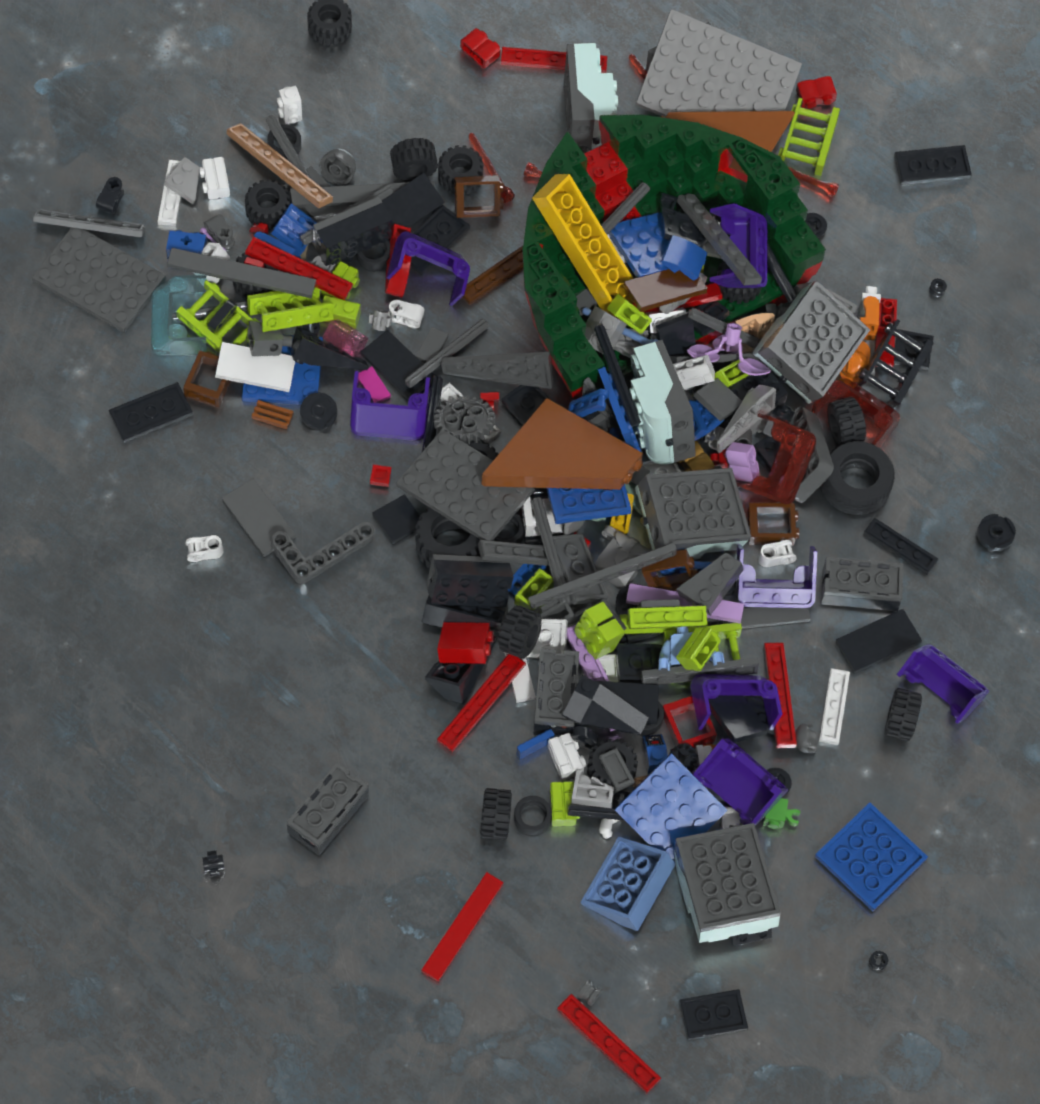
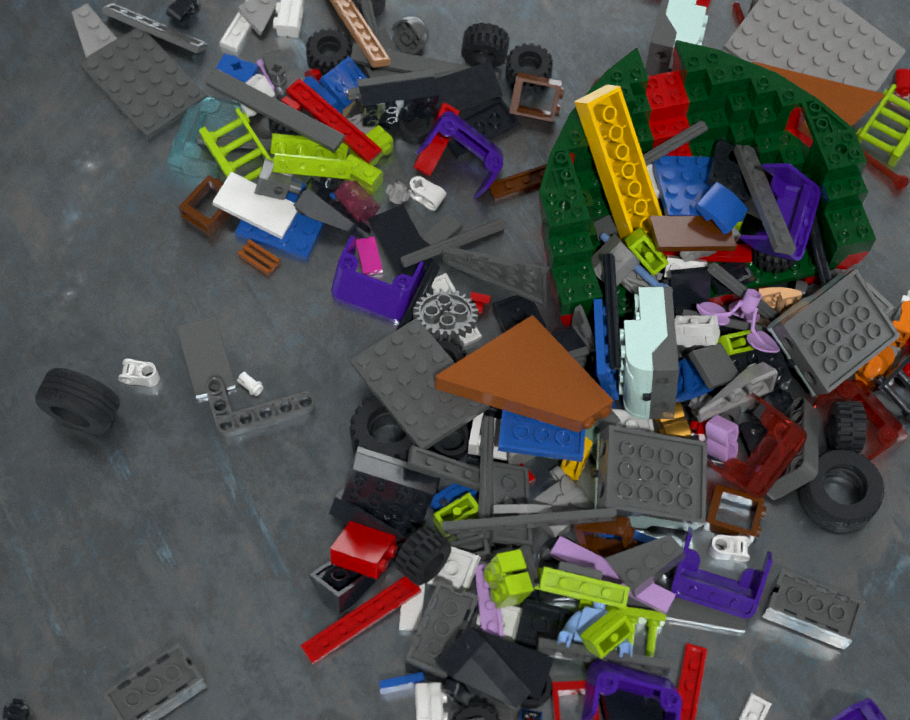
camera: 20 degrees right, 0 degrees up
black tile [109,382,193,443] -> none
black beam [208,299,237,333] -> none
black tile [300,392,337,430] -> none
red plate [370,464,392,487] -> none
black tile [372,494,420,544] -> none
clear red piece [468,133,515,203] -> none
blue plate [568,389,609,418] -> none
black gear [805,213,827,238] -> none
black tile [836,609,922,674] -> none
black tile [864,518,938,575] -> none
none -> black tyre [35,368,120,434]
none -> light grey wing [71,3,117,59]
none -> white pin [237,372,263,396]
none -> light grey wing [493,504,552,516]

